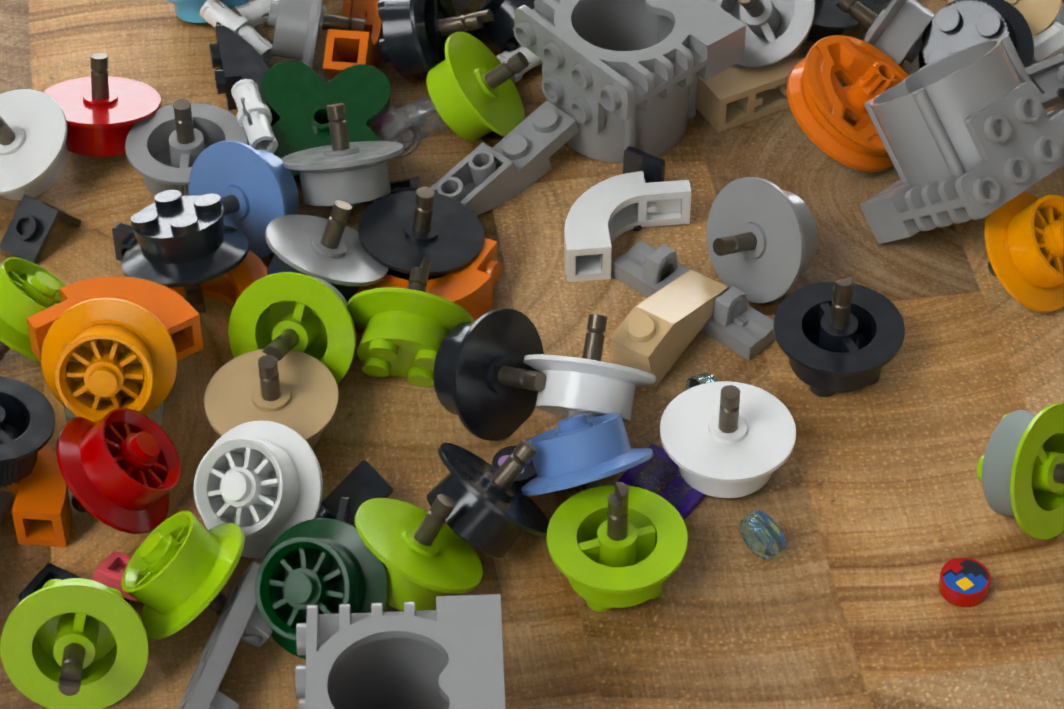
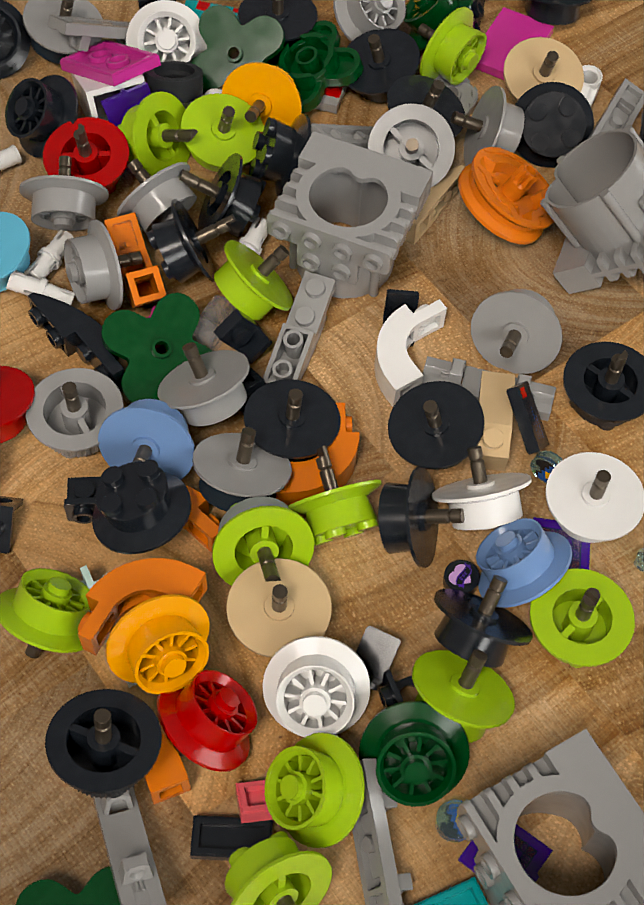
camera: 30 degrees left, 15 degrees up
white pin [231,79,278,153] -> none
none -> black bracket [213,308,272,364]
none -> black piece [388,381,485,470]
none -> black tile [506,381,549,455]

